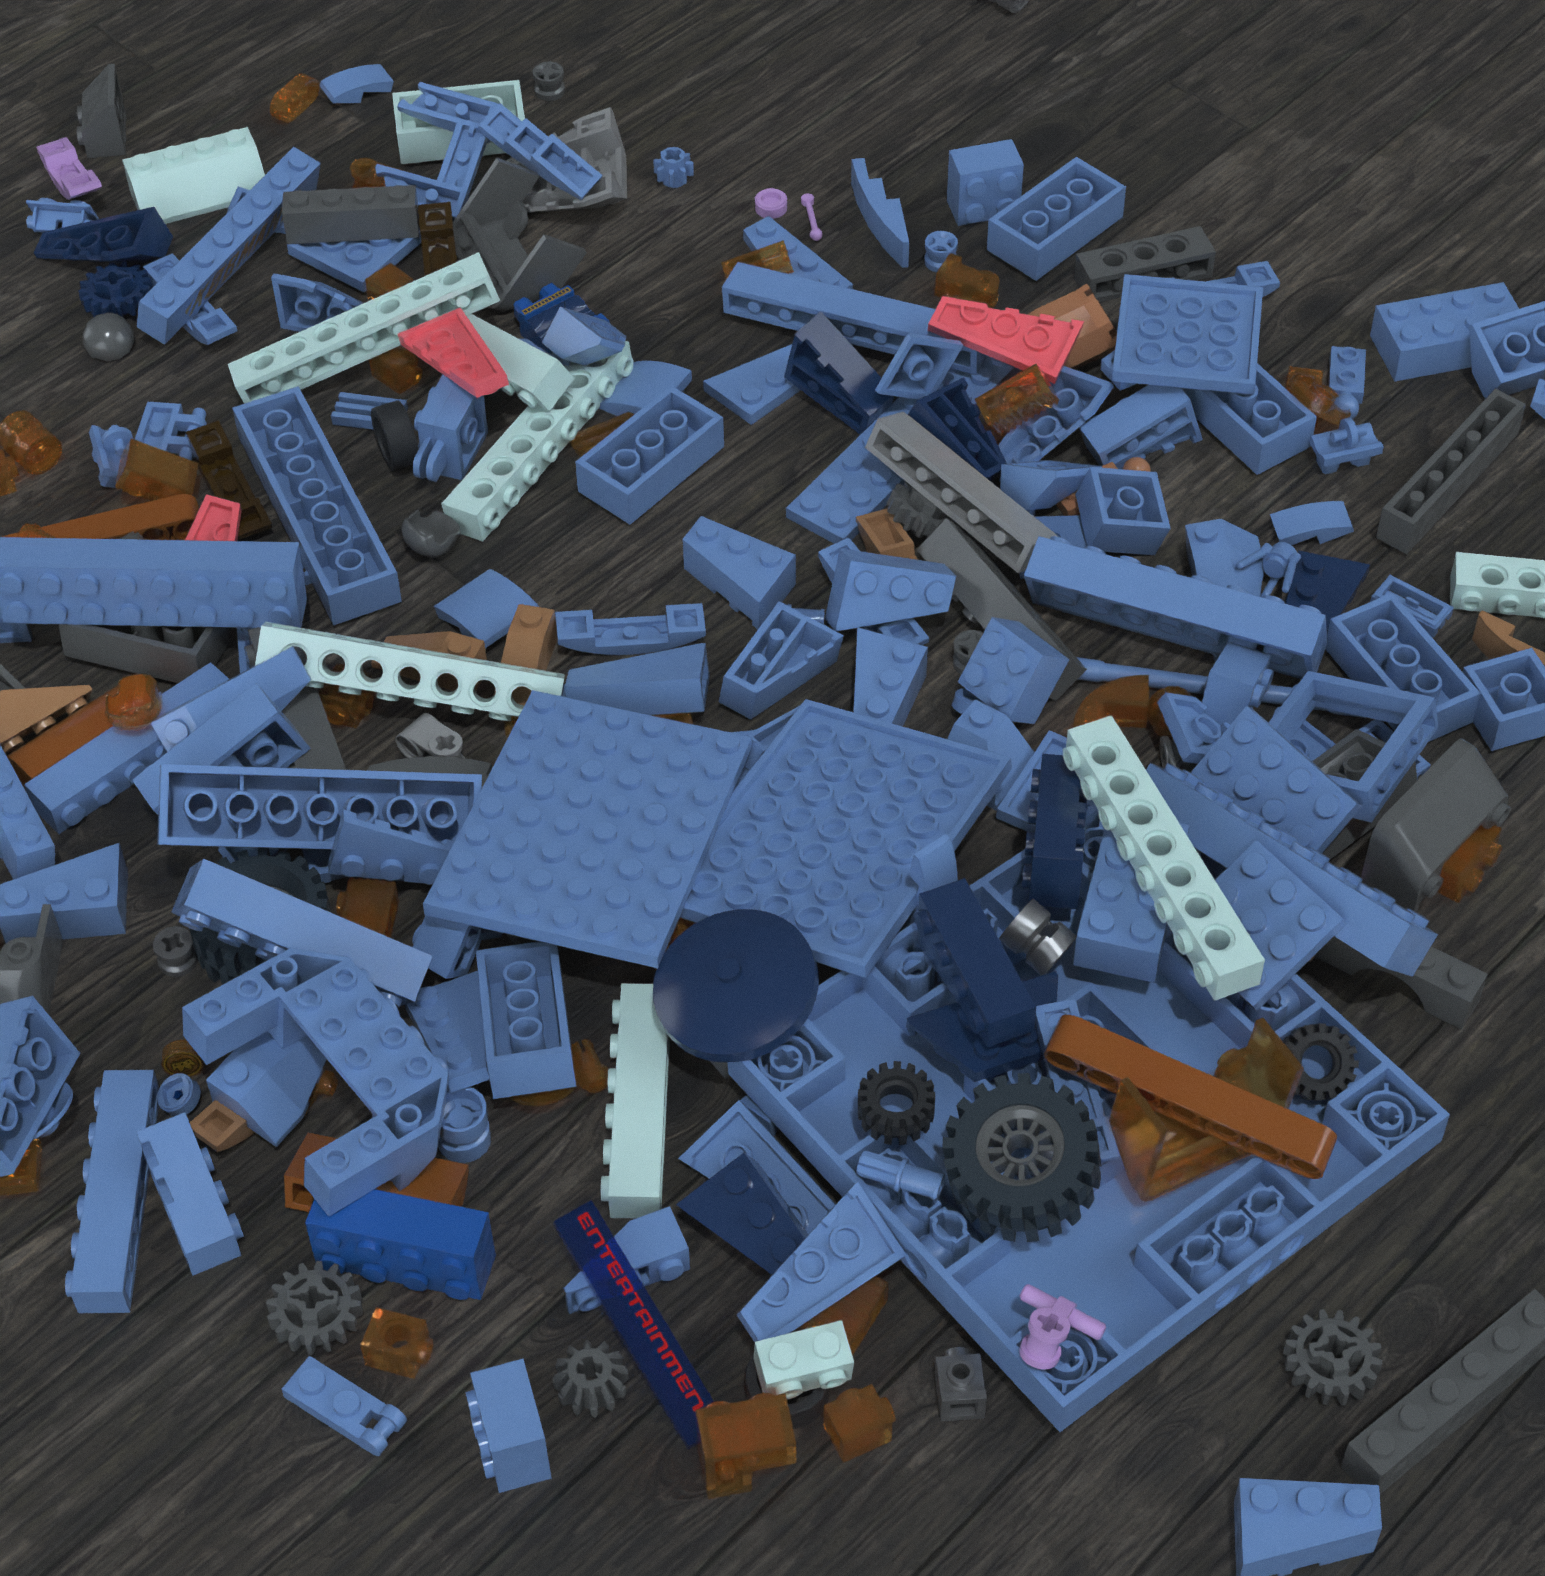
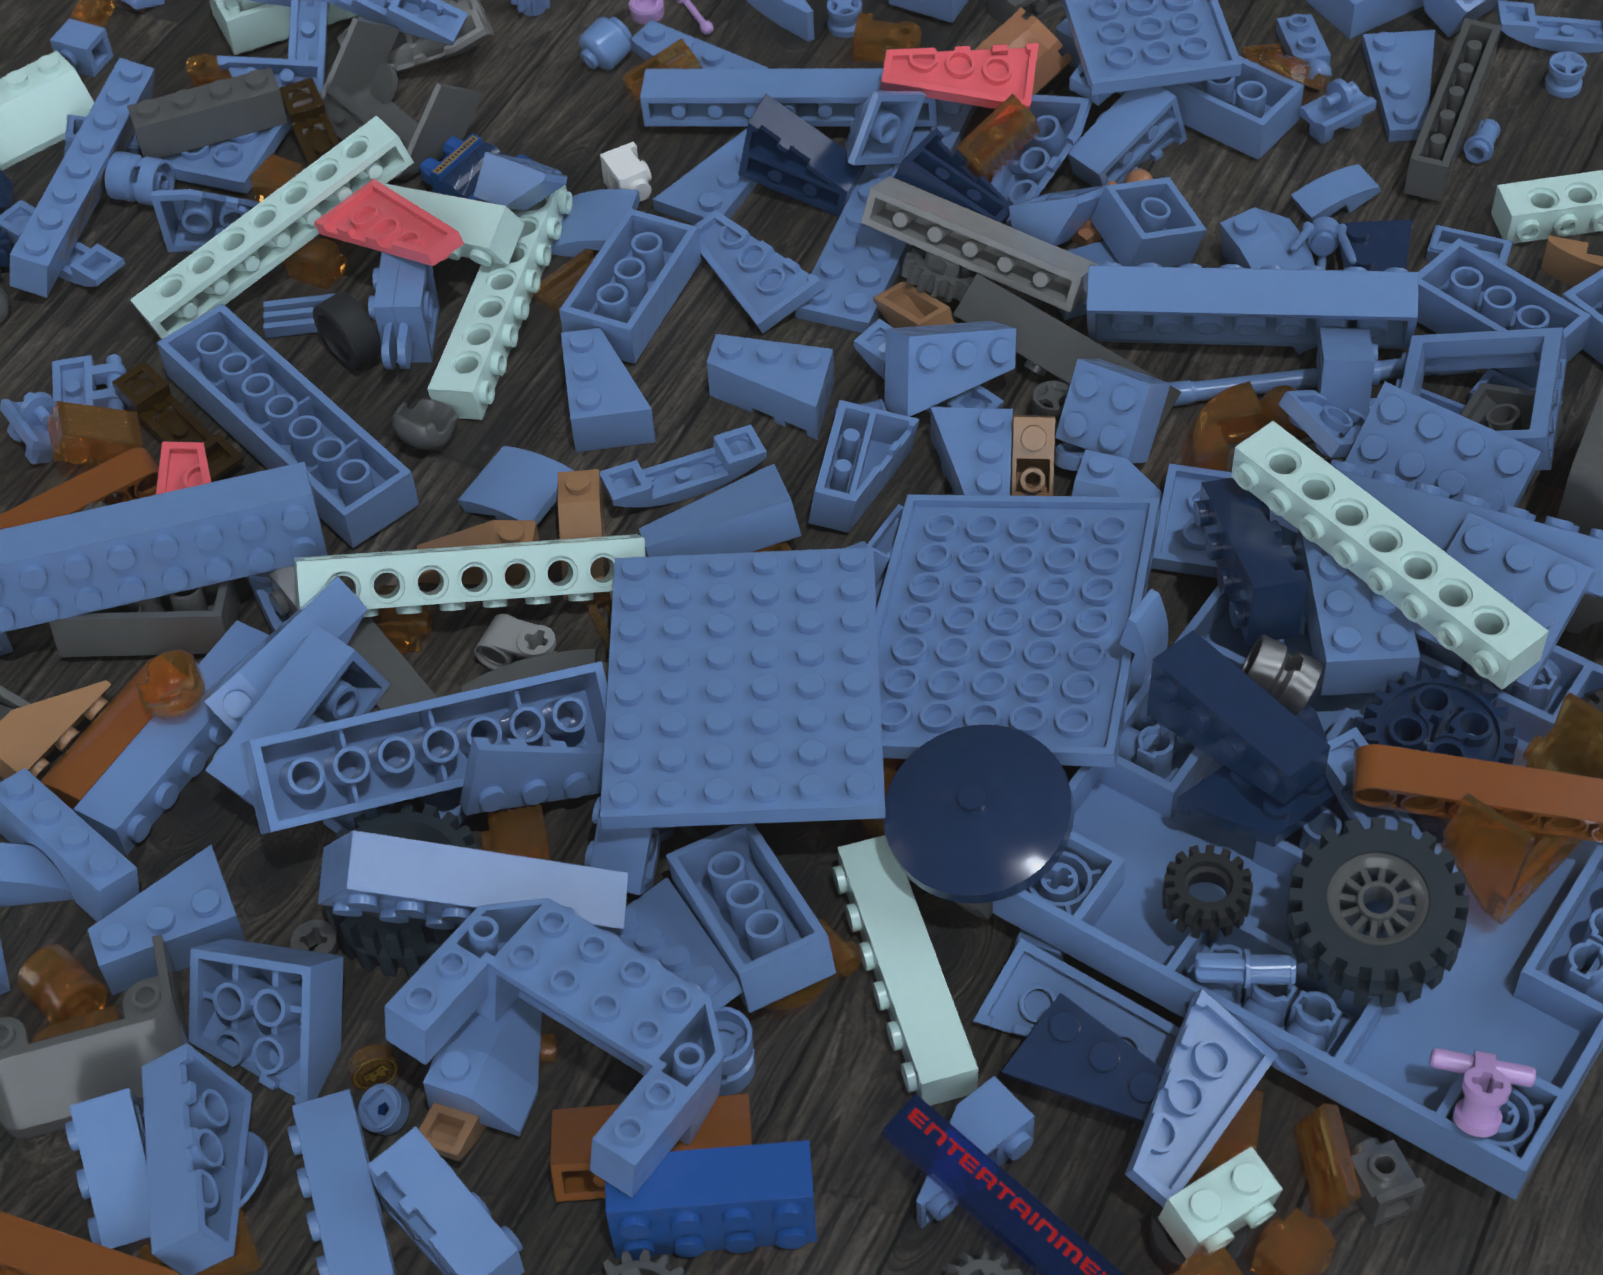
camera: 15 degrees left, 0 degrees up
none -> medium blue brick [50,18,114,77]
none -> medium blue wheel [105,151,175,206]
none -> medium blue wedge [188,938,344,1104]
none -> medium blue wedge [561,328,656,452]
none -> medium blue head [579,17,632,71]
none -> white brick [600,142,652,202]
none -> medium blue wing [694,210,826,333]
none -> medium nougat slope [1011,415,1055,496]
none -> clear orange tile [1295,1103,1361,1219]
none -> dark blue gear [1360,669,1518,765]
none -> medium blue wing [1362,30,1435,142]
none -> medium blue pin [1463,119,1501,164]

